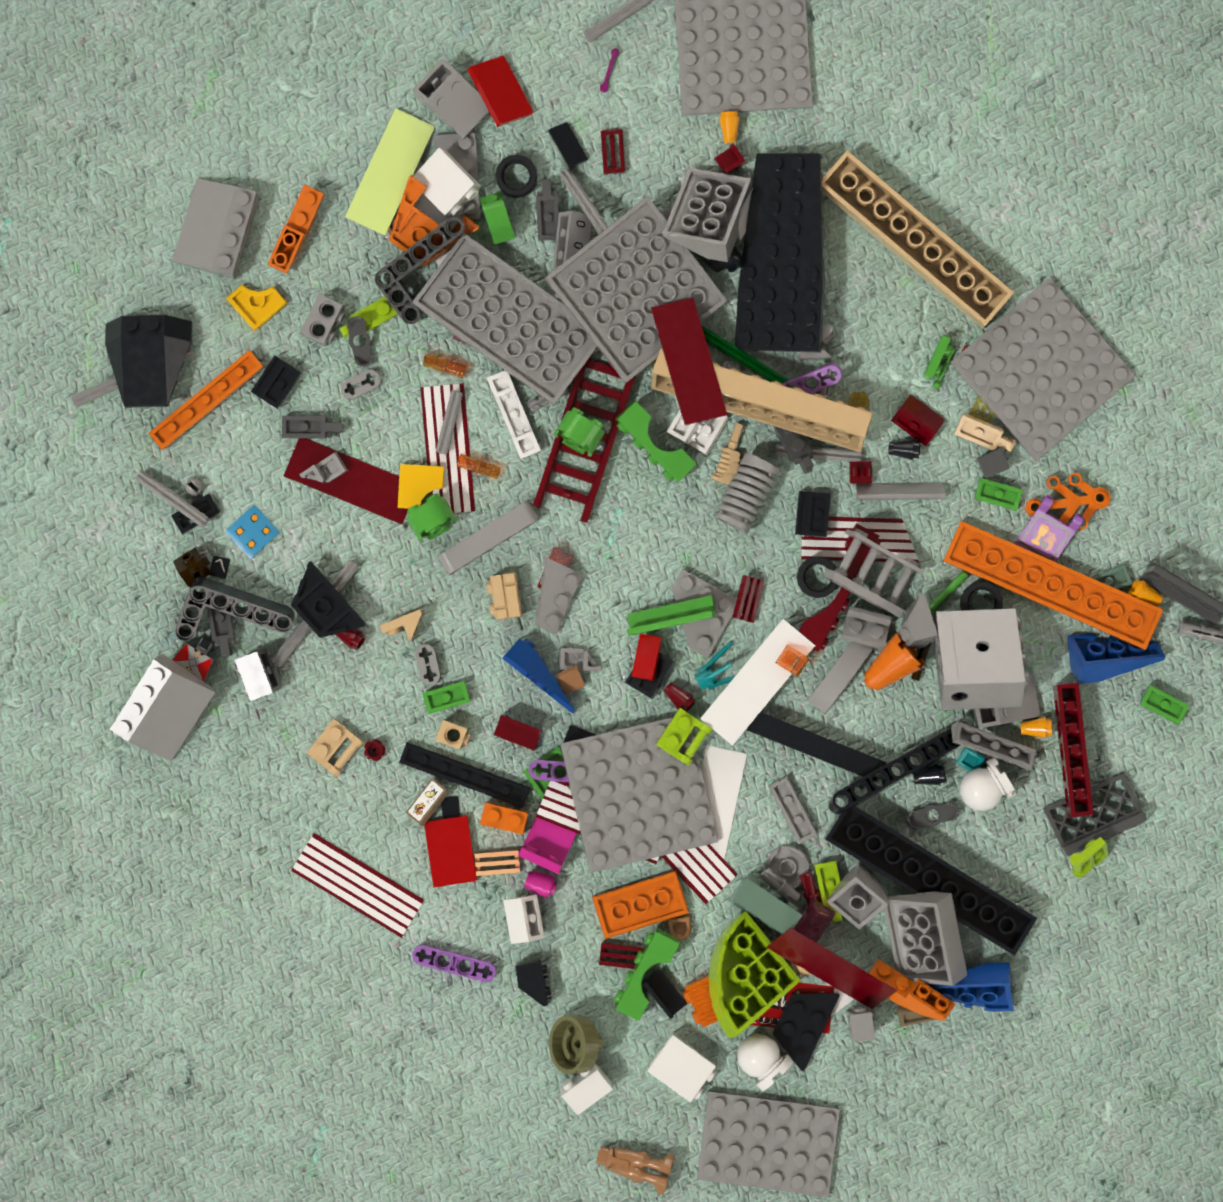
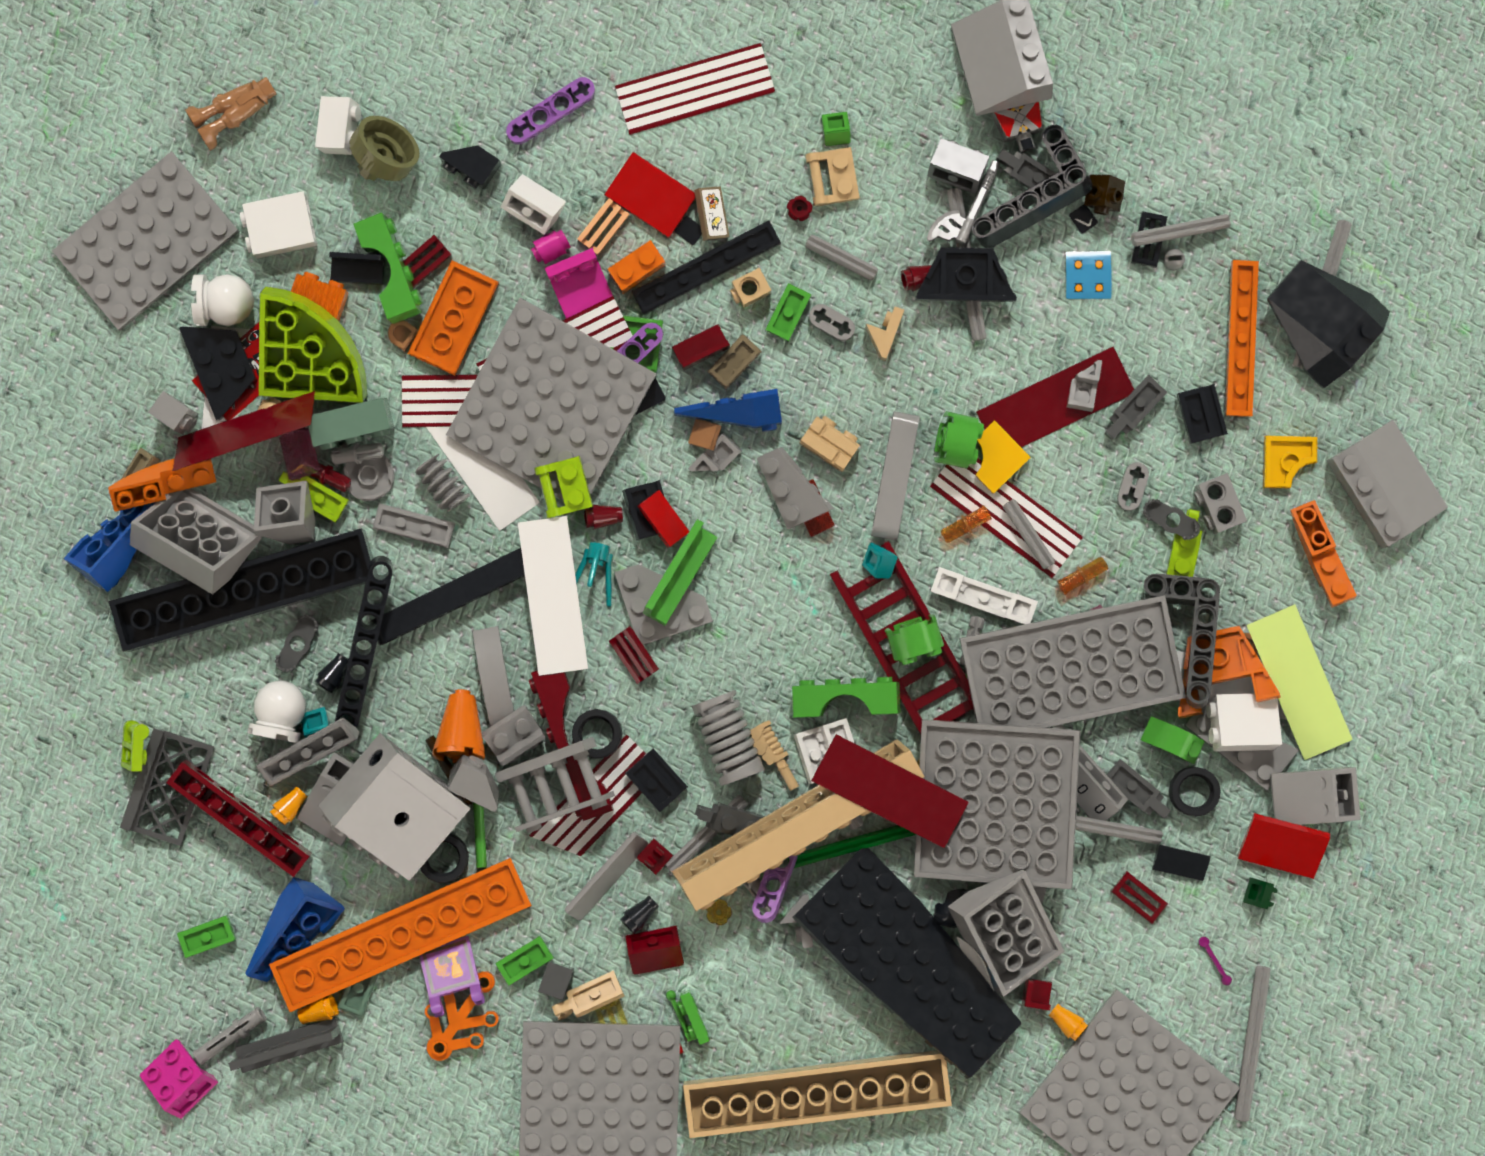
camera: 120 degrees right, 0 degrees up
clear orange slope [775,645,809,677] -> none
none -> light grey piece [415,454,470,512]
none -> dark tan plate [707,334,762,390]
none -> light grey axle [806,235,878,280]
none -> bright green slope [822,112,851,146]
none -> teal slope [862,543,898,579]
none -> light grey piece [927,160,1000,245]
none -> dark green tile [1243,877,1278,910]

